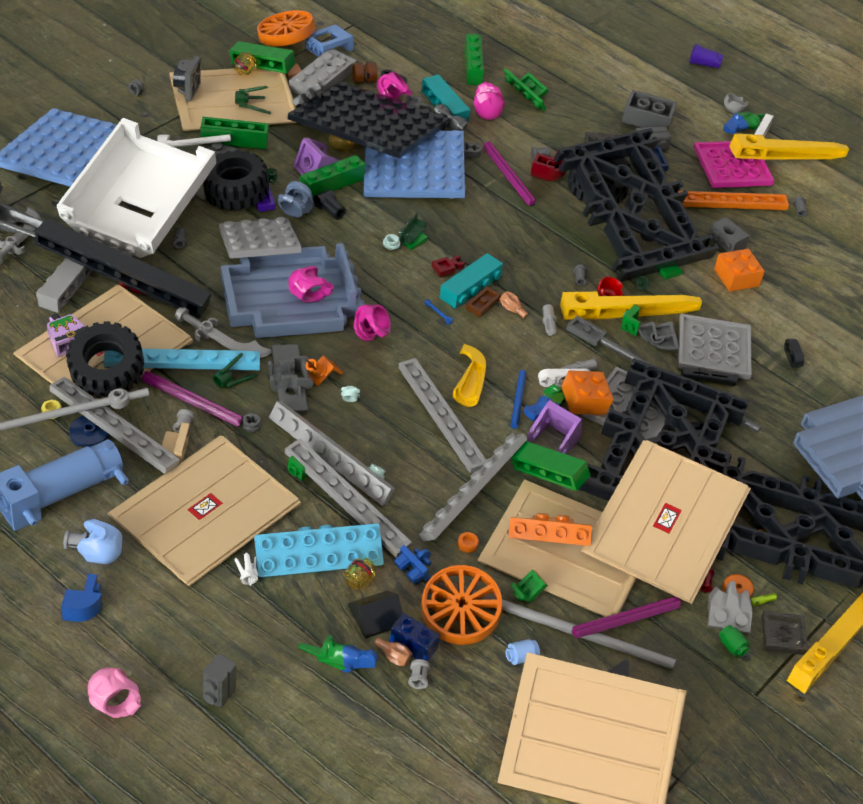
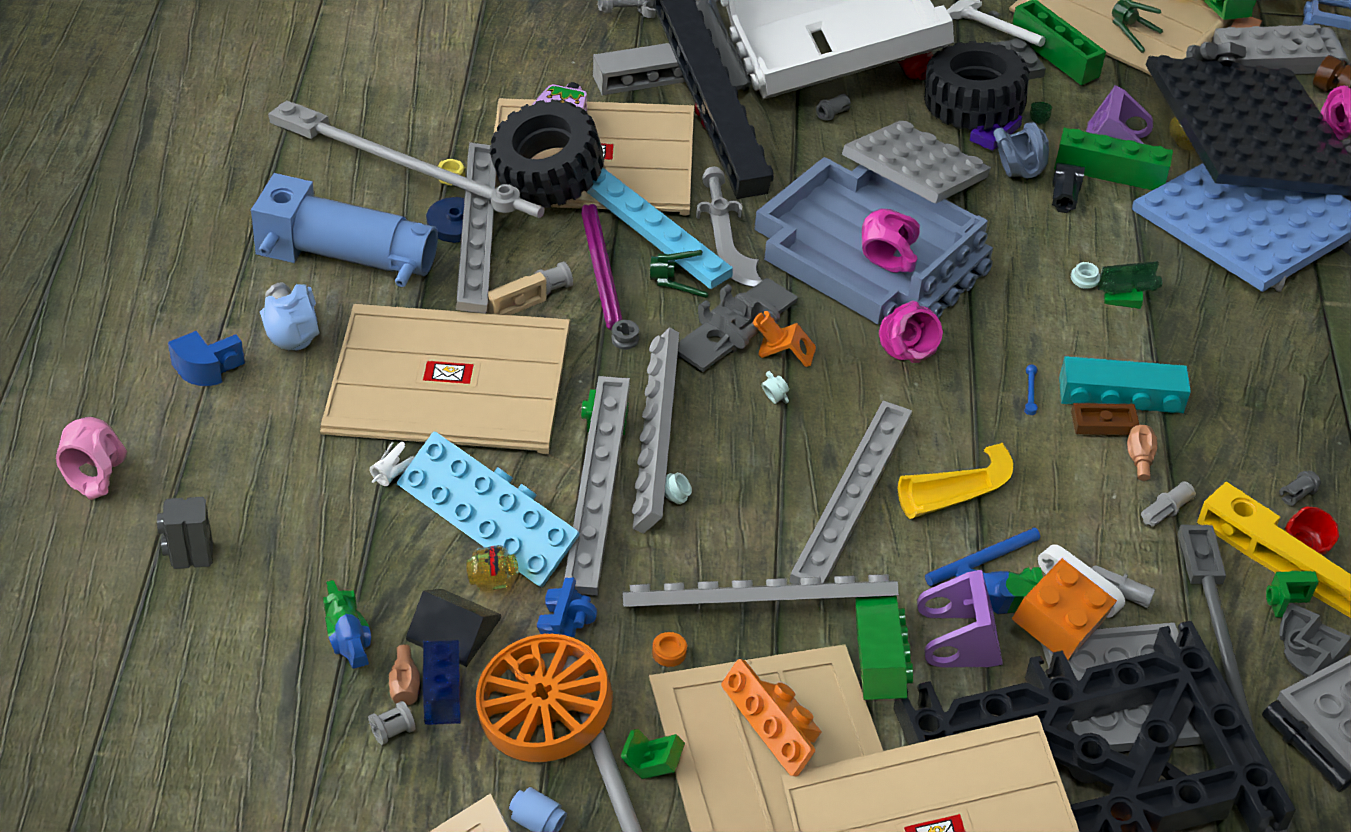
camera: 55 degrees right, 0 degrees up
dark red plate [432,255,465,277] -> none

